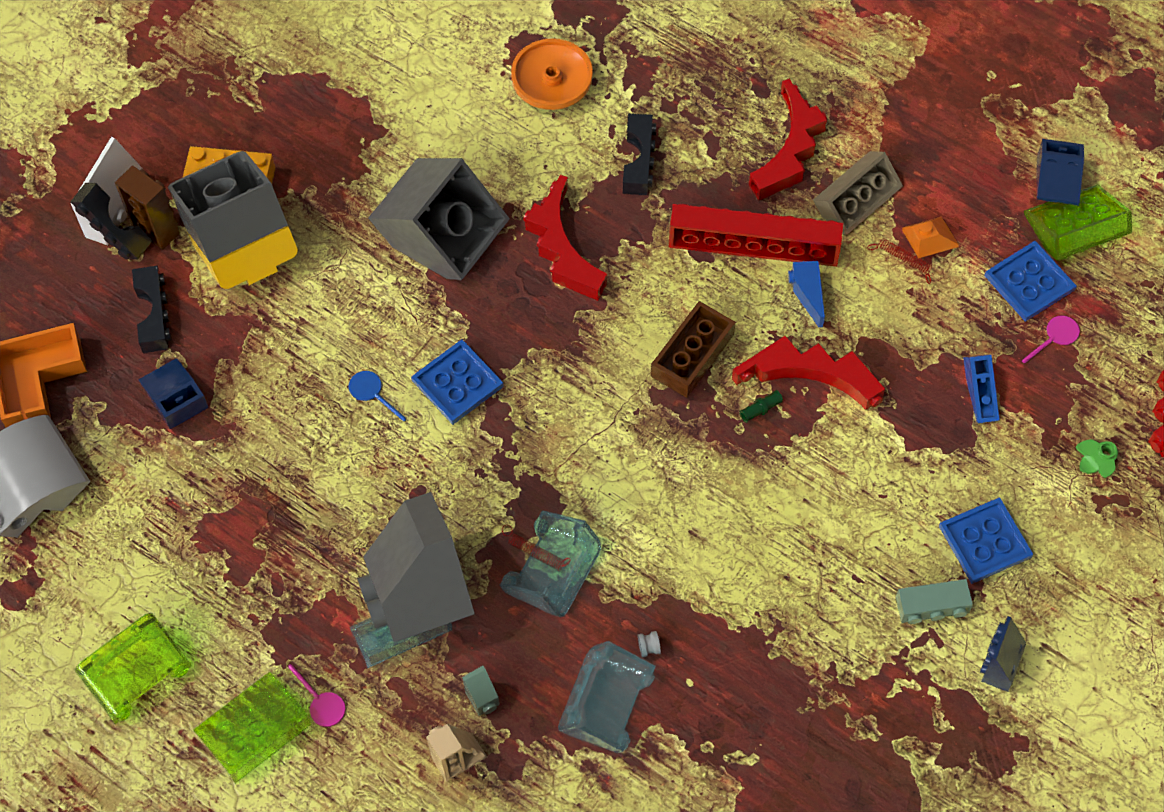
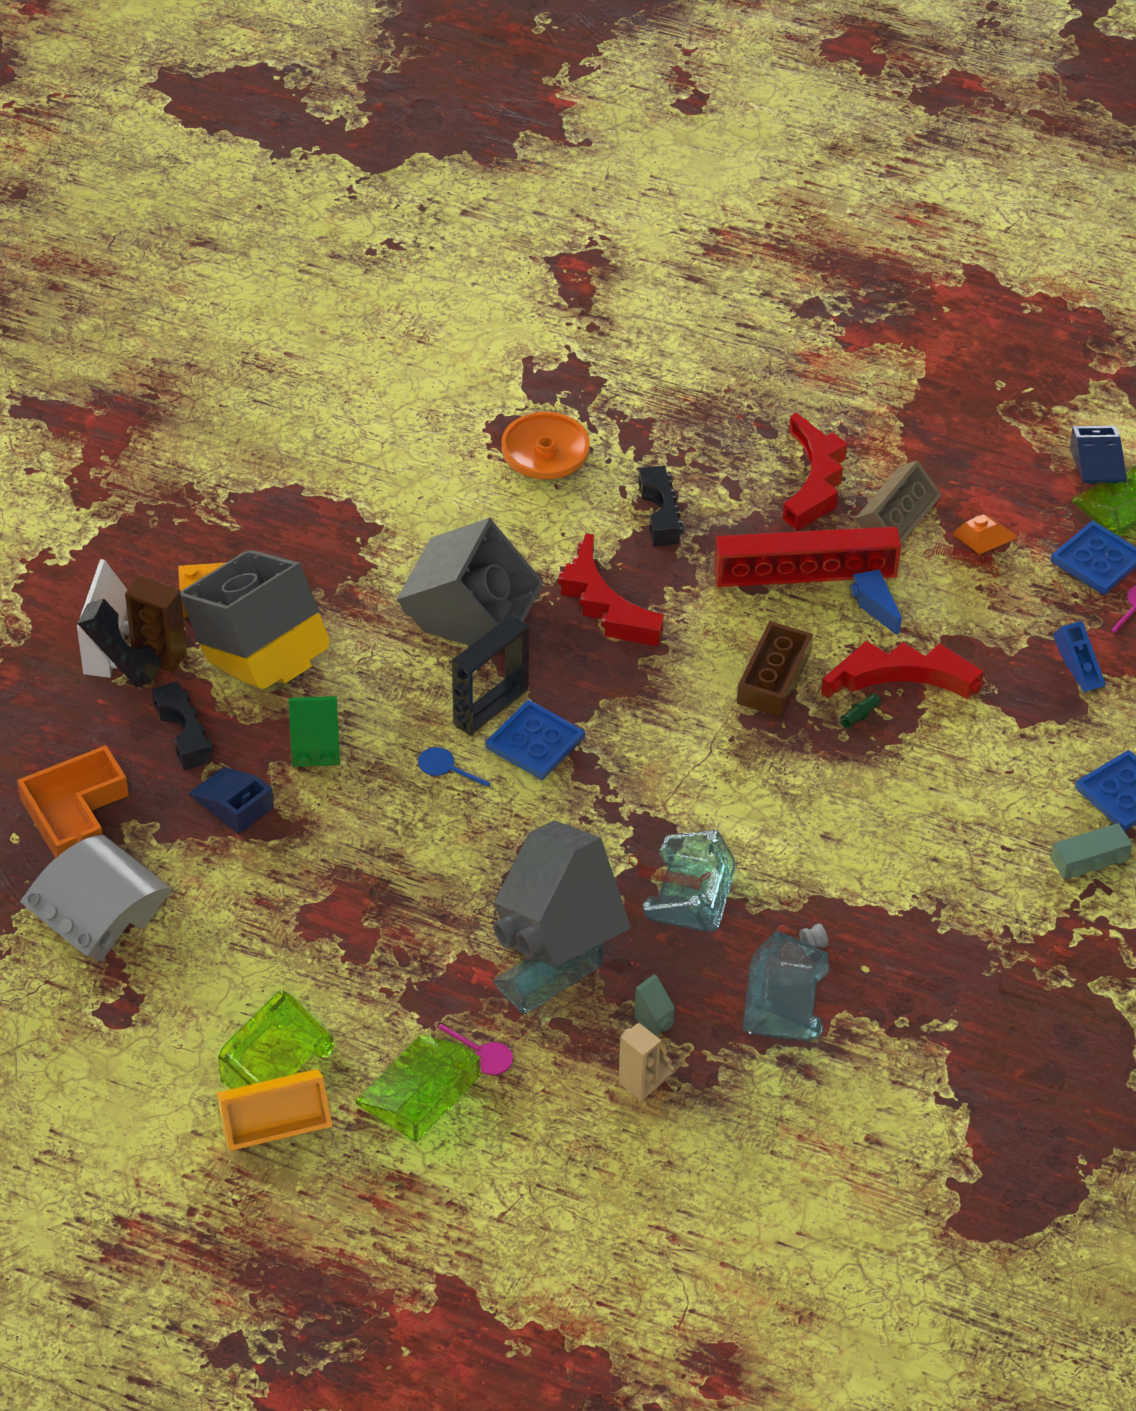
camera: 15 degrees left, 15 degrees down
none -> light orange piece [216,1069,333,1151]
none -> green slope [289,696,340,767]
none -> black window [452,615,529,736]

